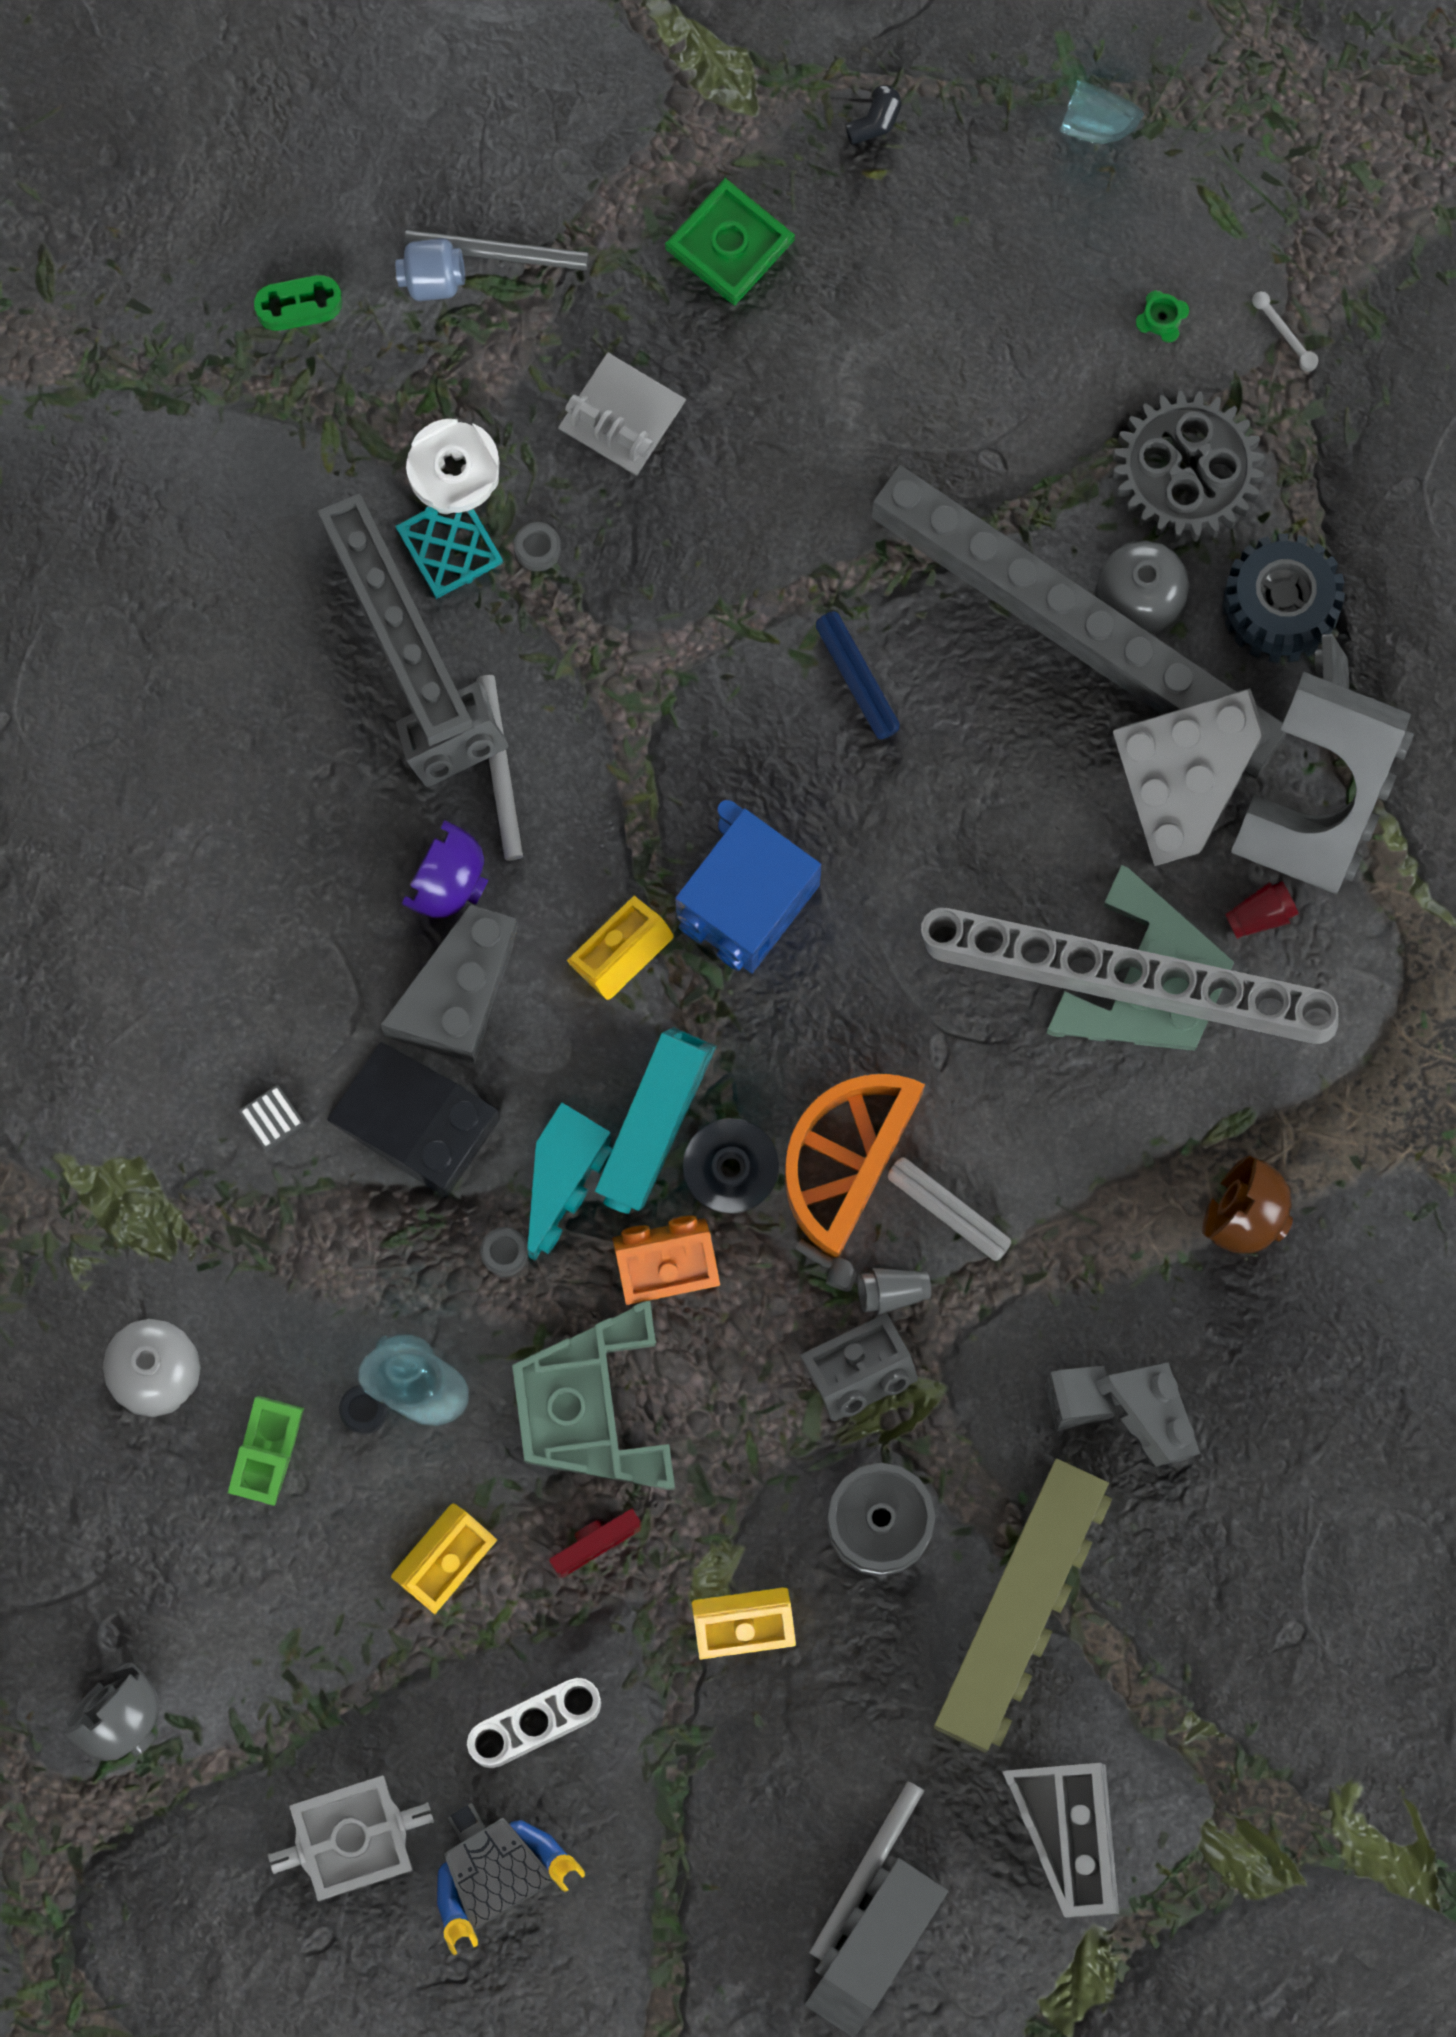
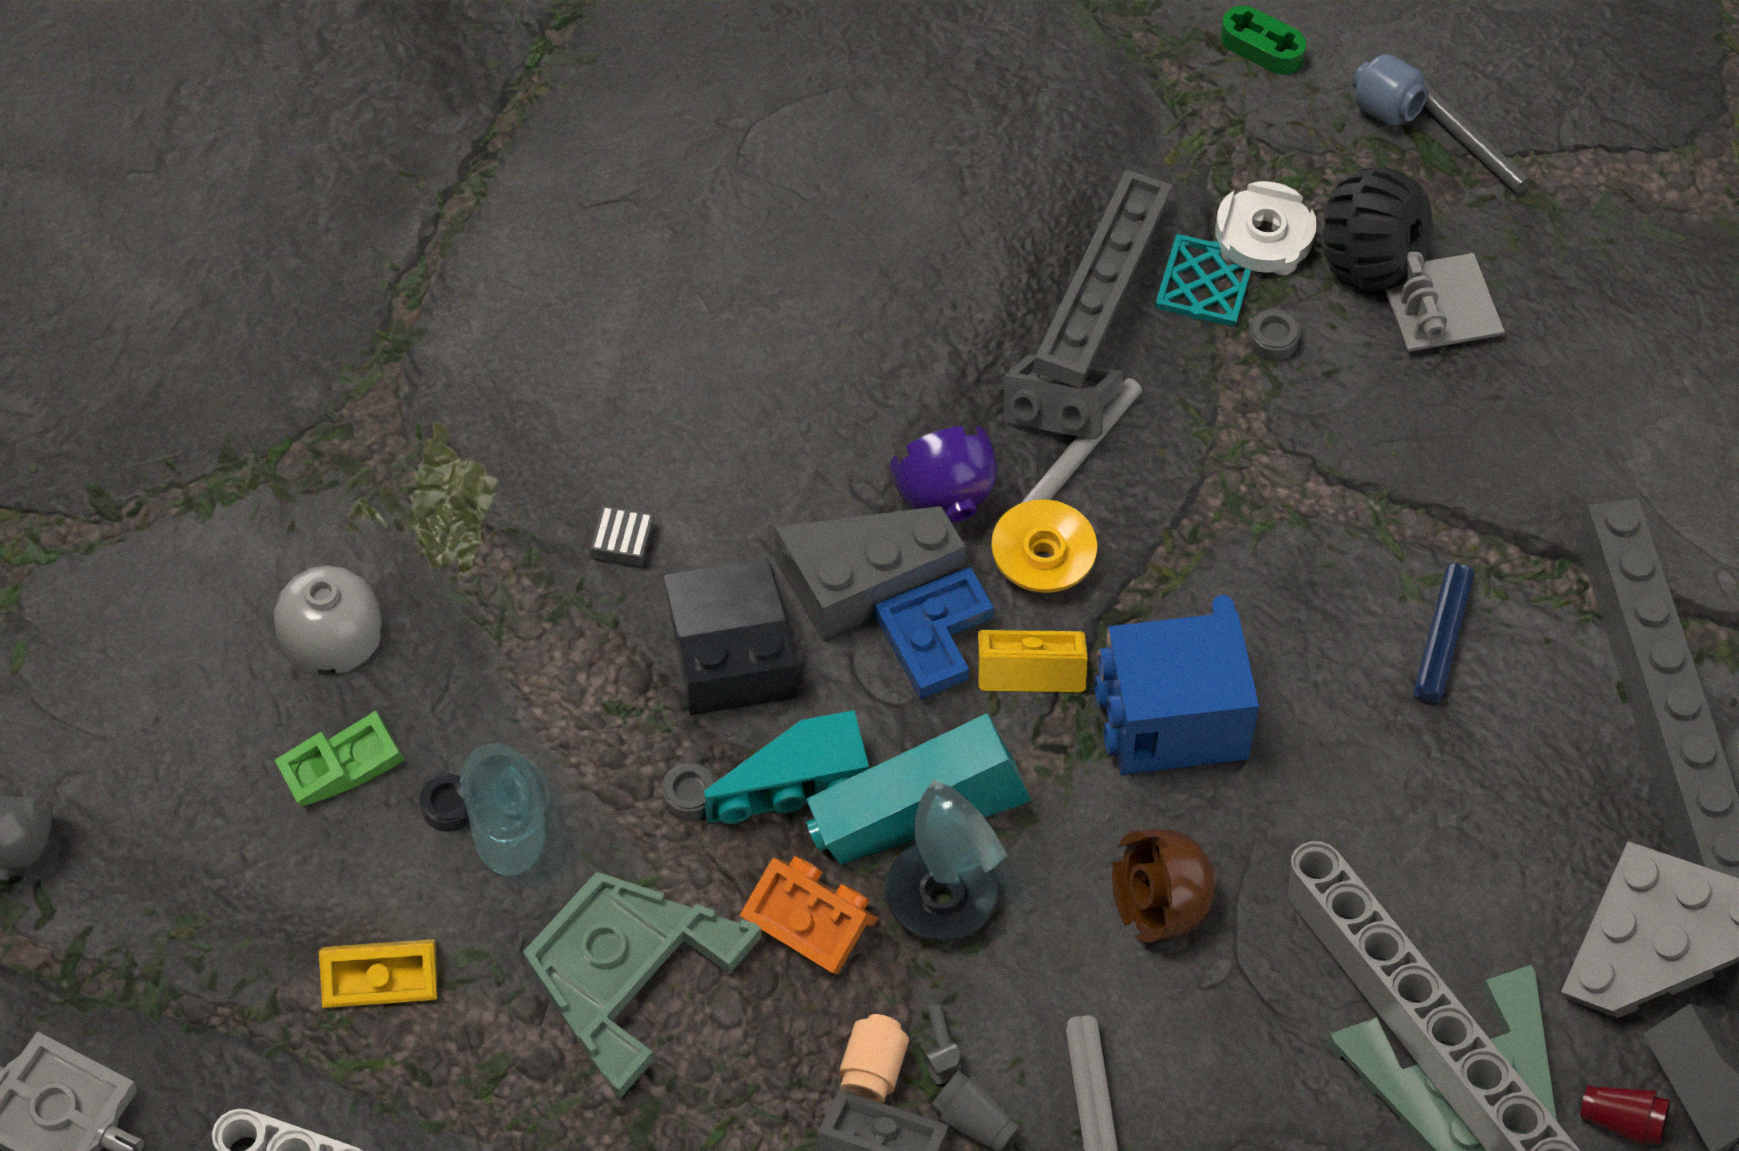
camera: 45 degrees right, 20 degrees down
dark red plate [549,1508,642,1579] -> none
green tile [665,178,795,306] -> none
orange window [785,1074,925,1258] -> none
none -> light nougat brick [839,1014,909,1103]
none -> blue plate [874,566,994,699]
none -> clear light blue brick [915,779,1008,884]
none -> yellow dish [991,499,1097,593]
none -> reddish brown cylinder [1112,829,1217,943]
none -> black wheel [1322,167,1433,292]

